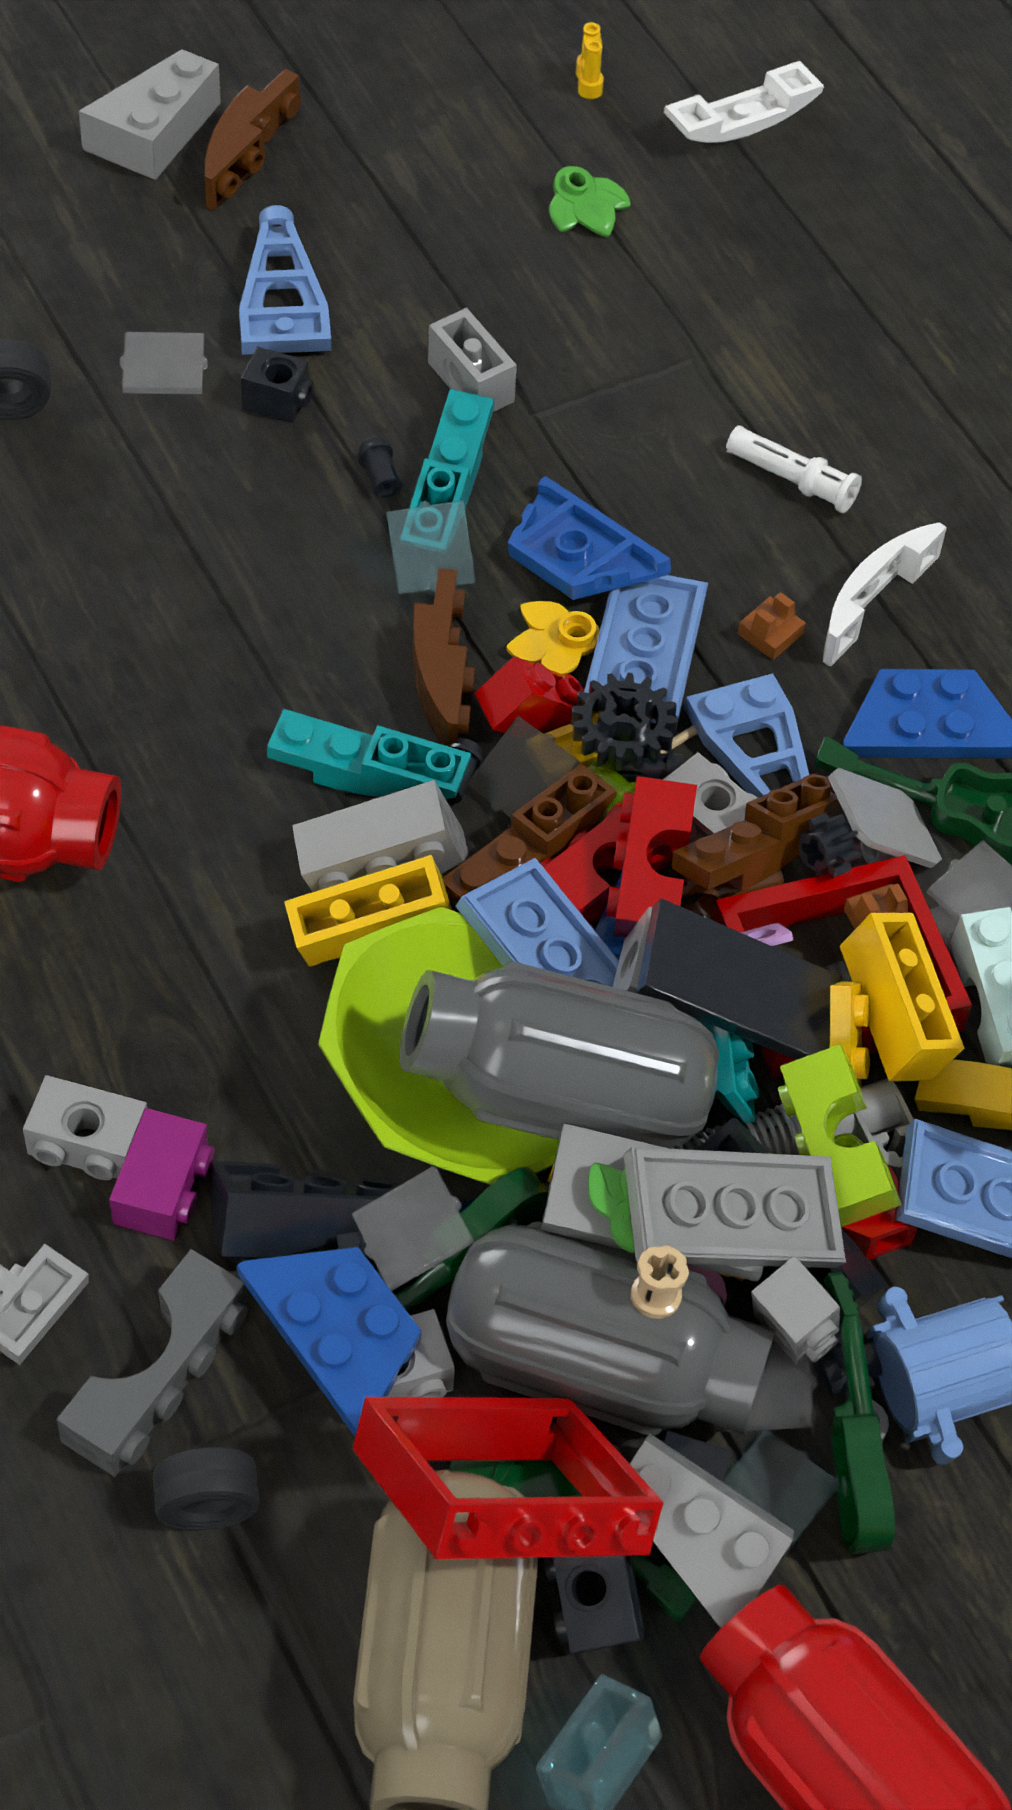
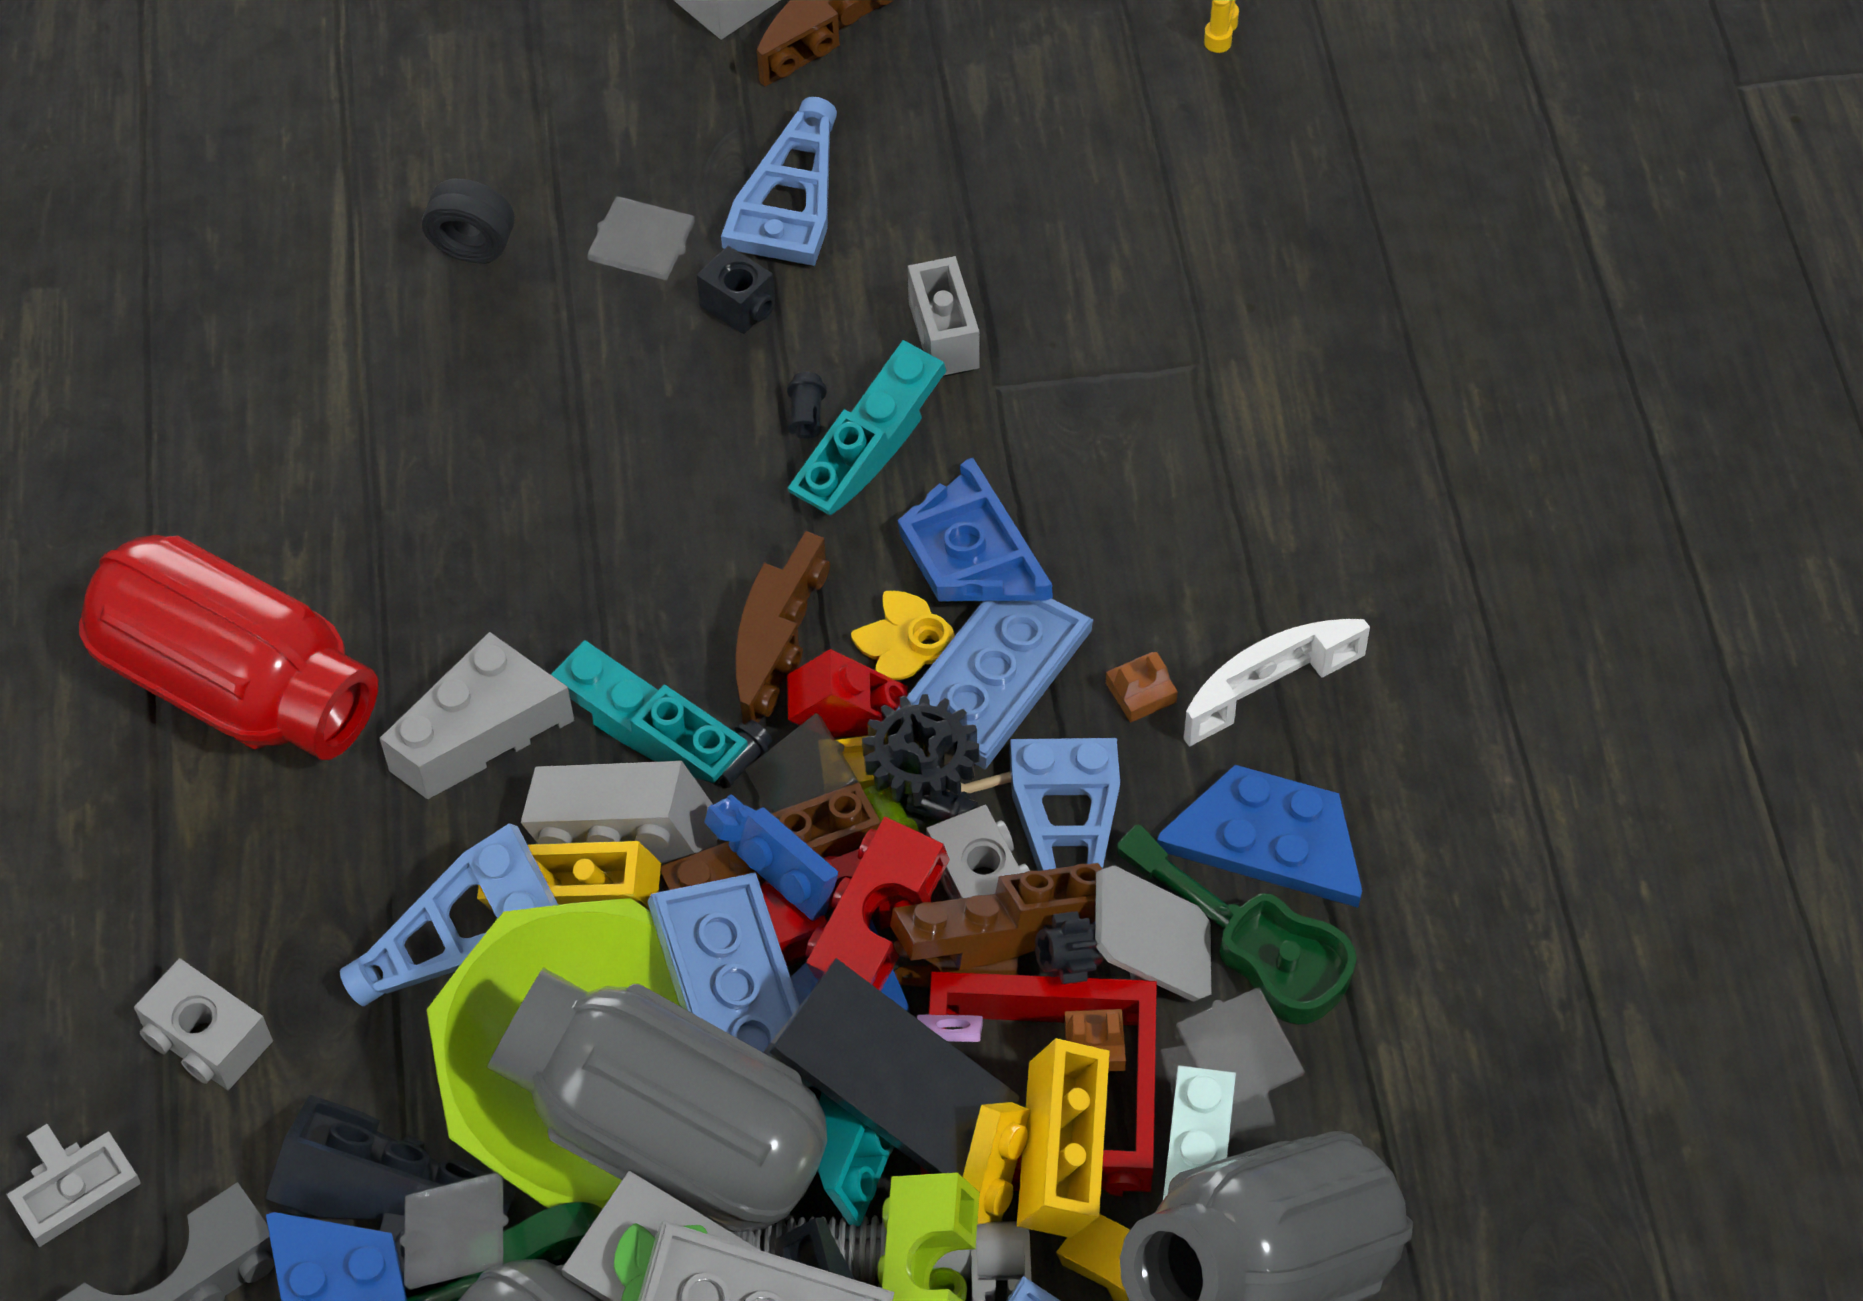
camera: 25 degrees right, 0 degrees up
magenta brick [109,1108,214,1241] -> none
clear light blue piece [386,500,475,594] -> none
bright green plate [549,166,630,238] -> none
white slope [664,61,824,142] -> none
white pin [726,425,862,513] -> none
none -> medium blue plate [340,824,558,1006]
none -> light grey wedge [380,632,574,799]
none -> blue hinge [704,795,838,921]

